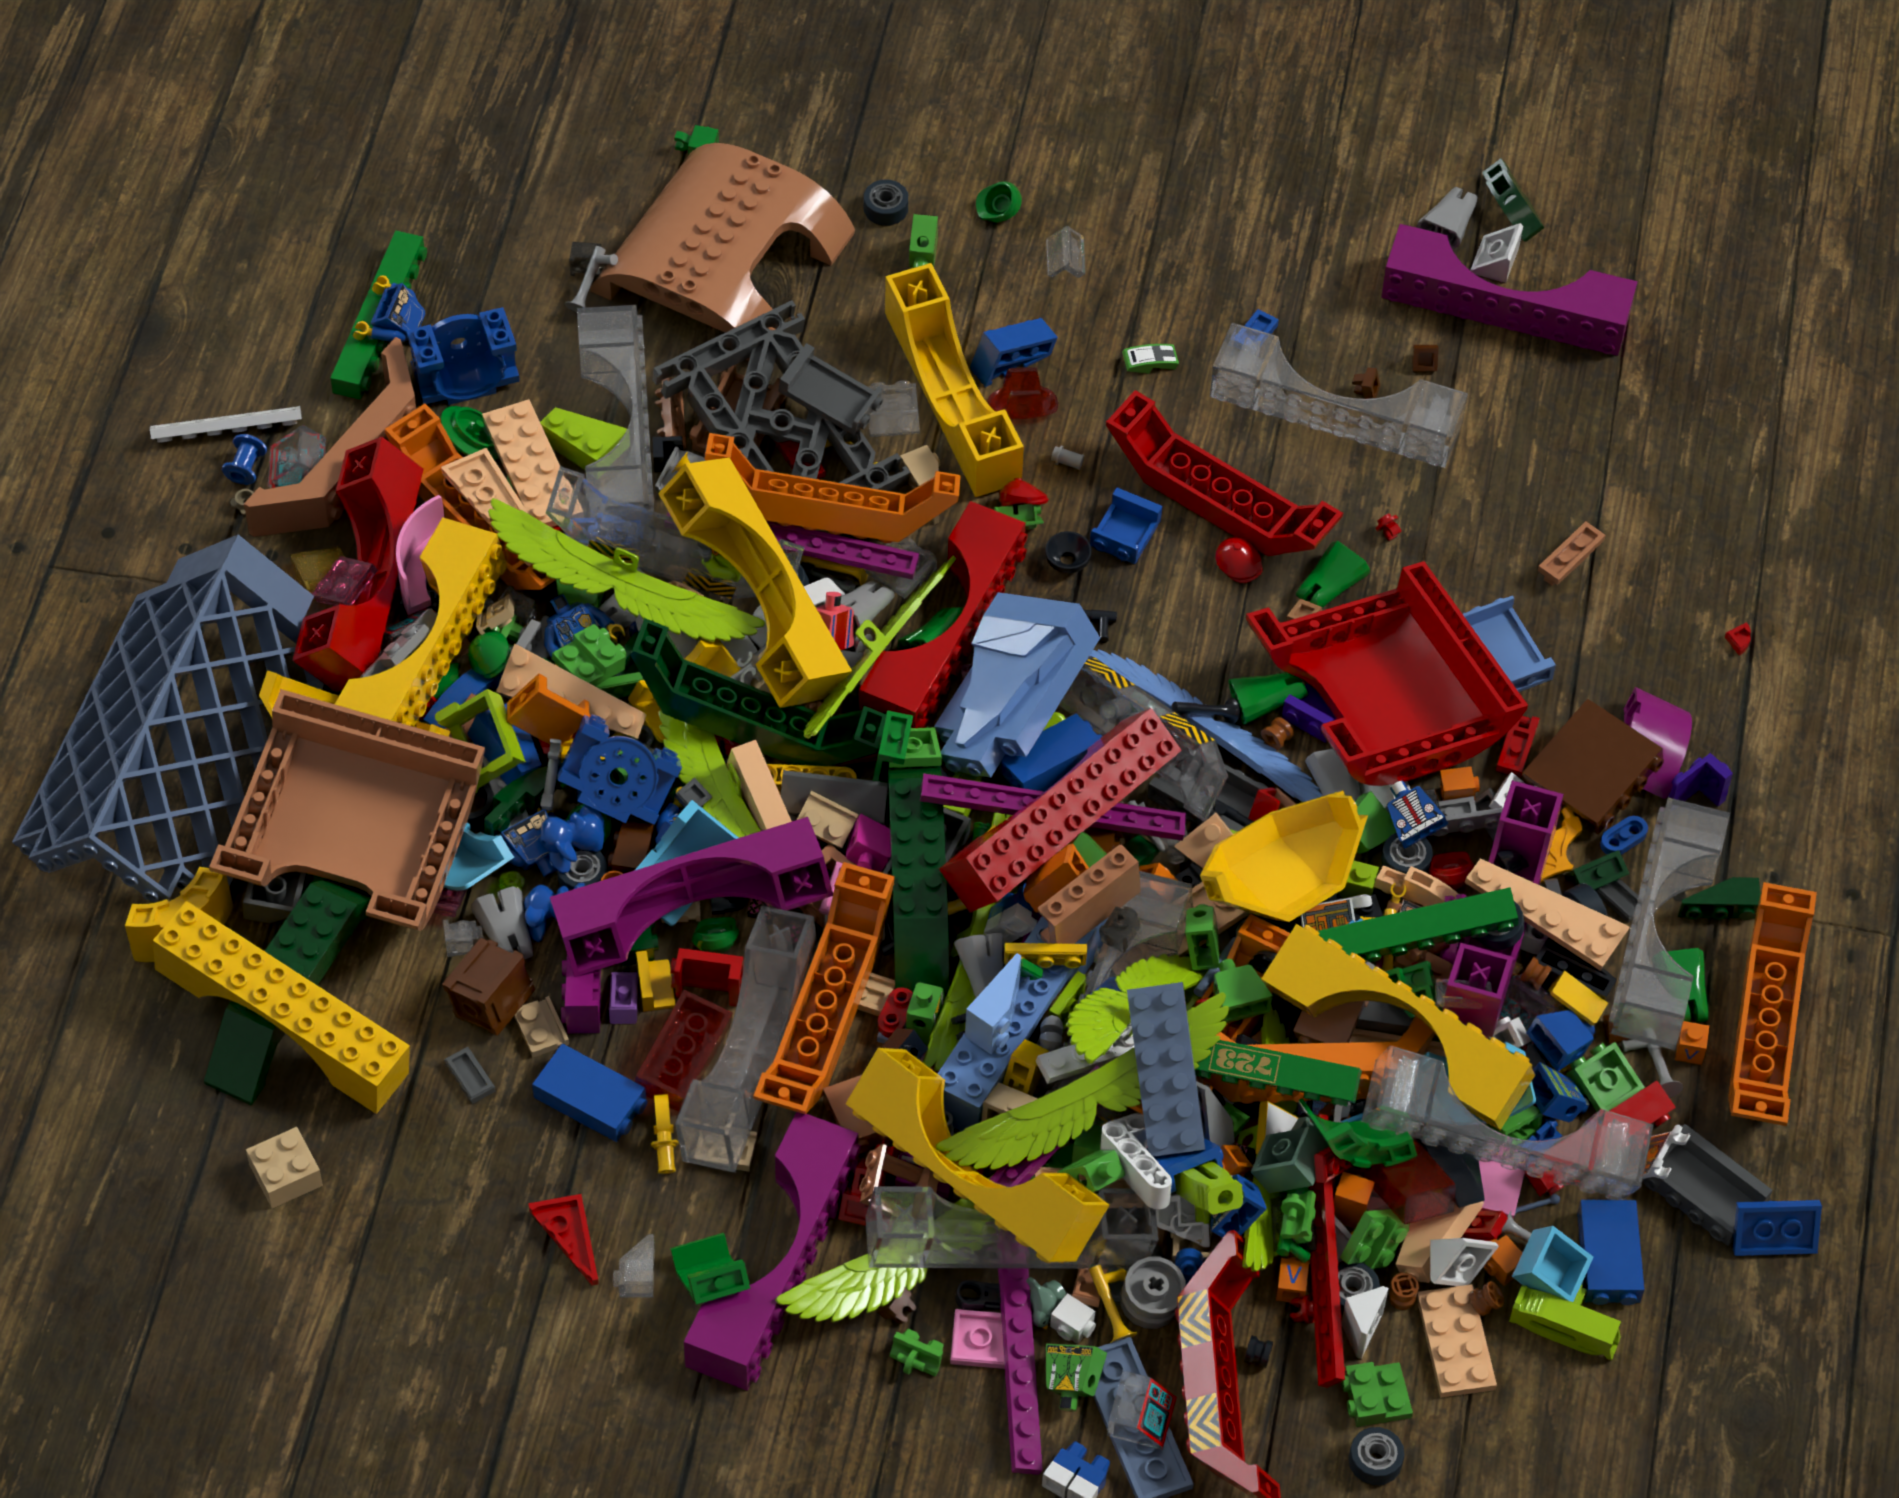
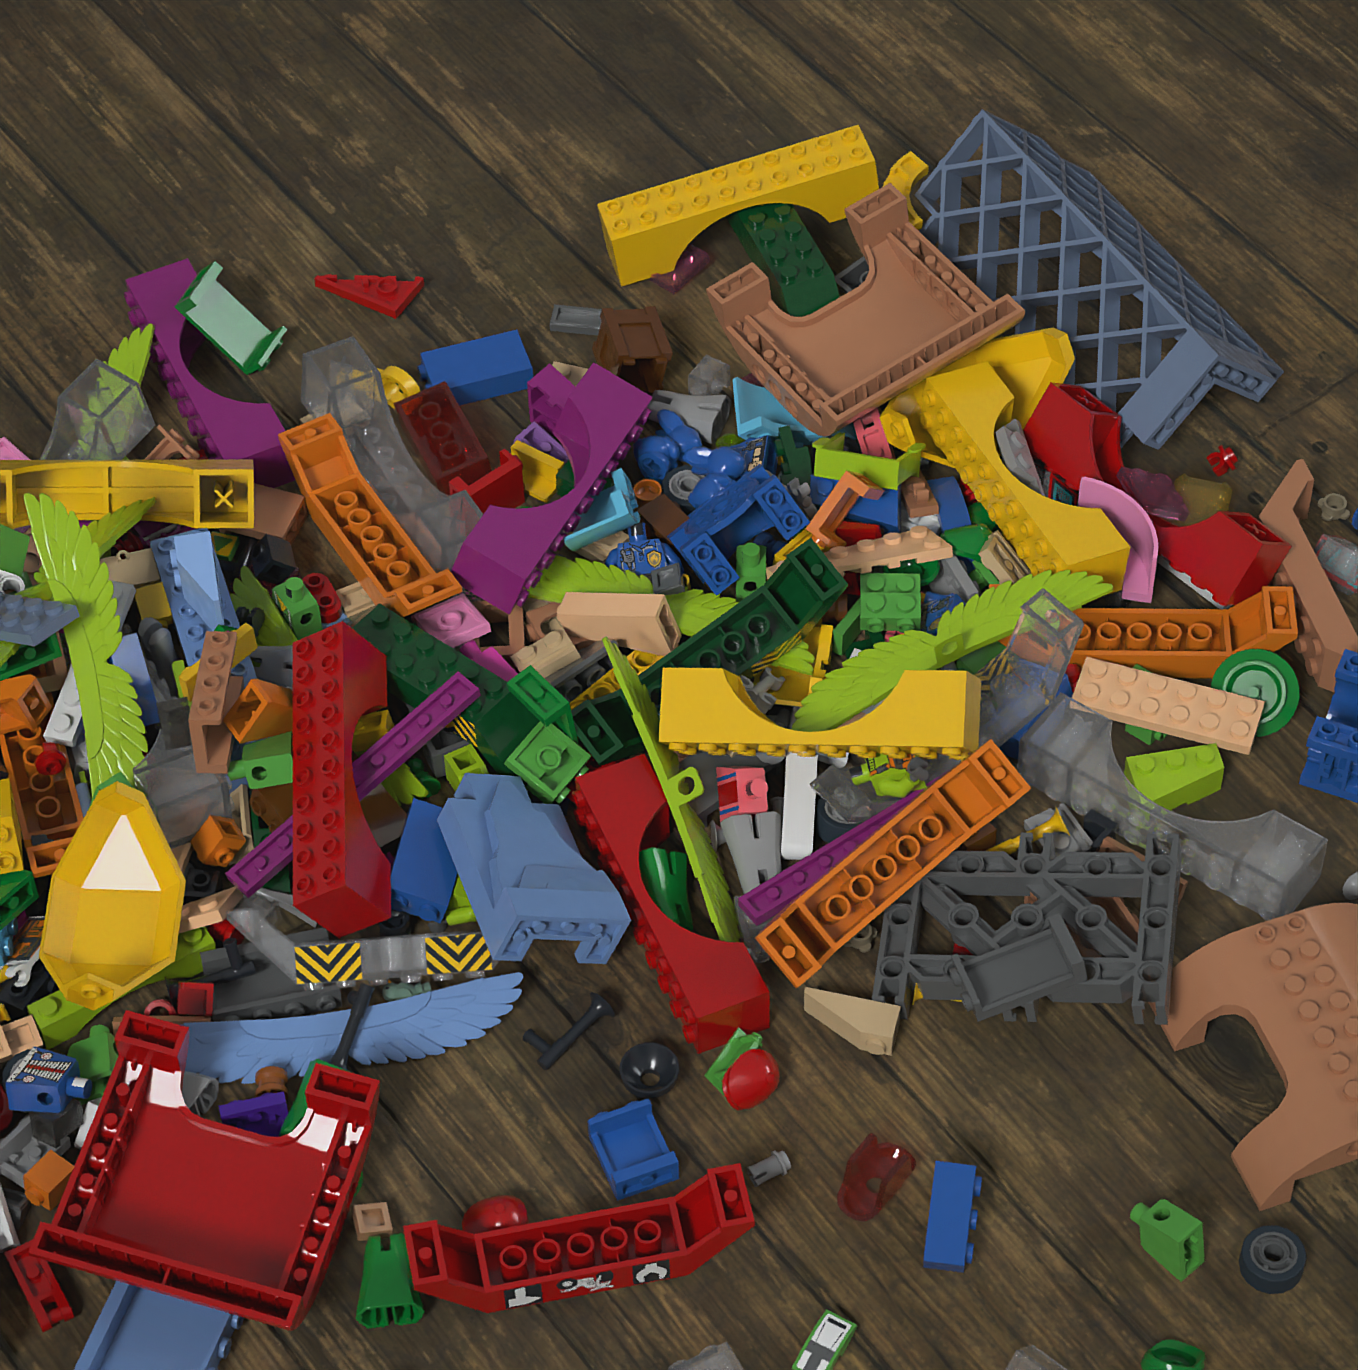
camera: 135 degrees right, 5 degrees down
tan brick [246,1127,323,1208] -> none
light nougat wing [441,448,533,567] -> none
clear slope [613,1234,655,1297] -> none
clear plate [868,381,920,437] -> none
yellow arch [885,263,1024,497] -> none
bright green hips [889,1329,944,1376] -> none
bright green torso [1213,959,1272,1023] -> none

